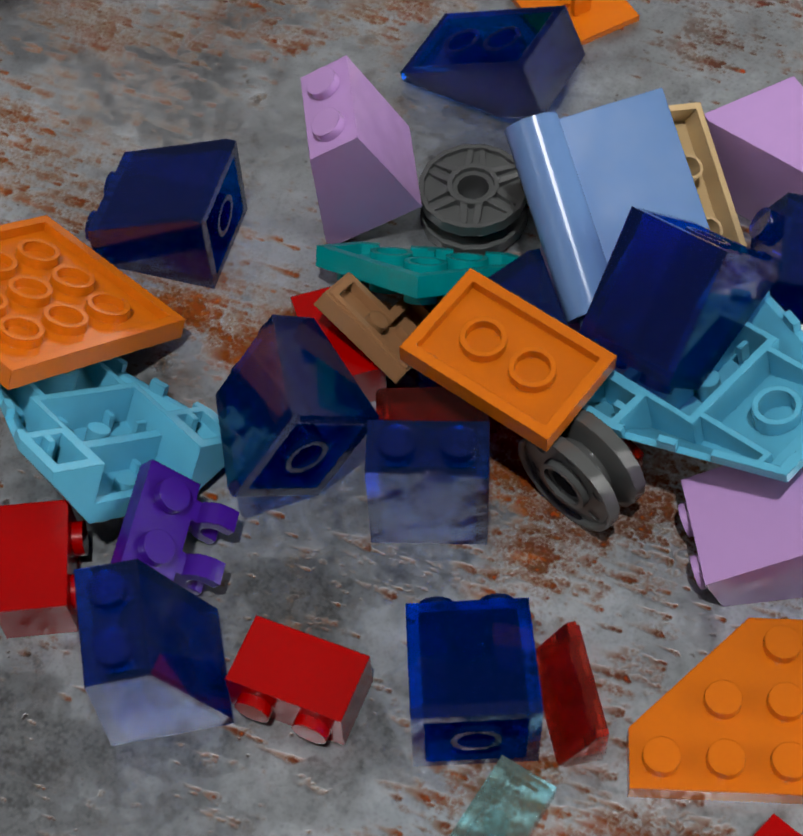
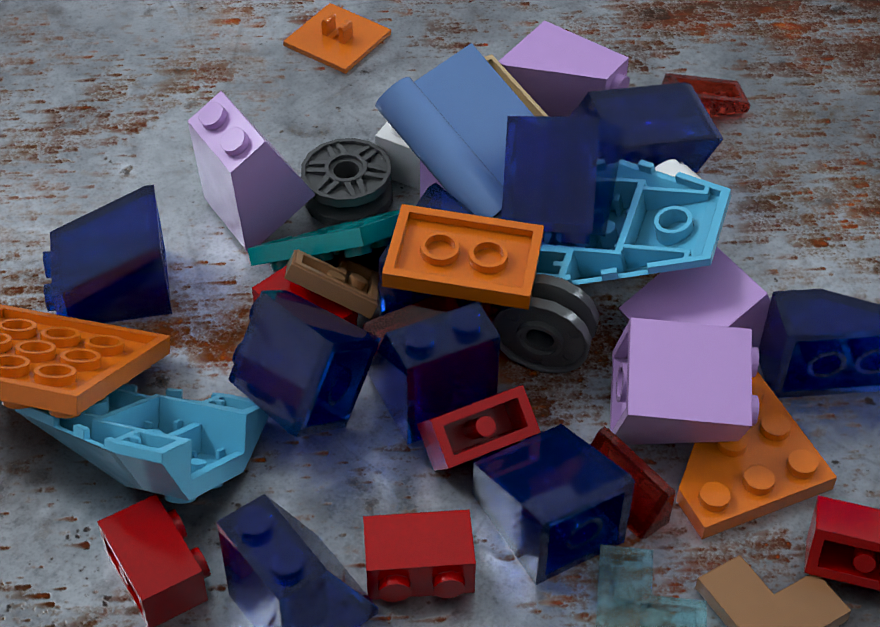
camera: 30 degrees left, 10 degrees down
dark purple plate [108,459,240,596] -> none
clear blue slope [400,5,586,118] -> none
none -> red brick [417,385,541,471]
none -> lavender slope [609,317,759,445]

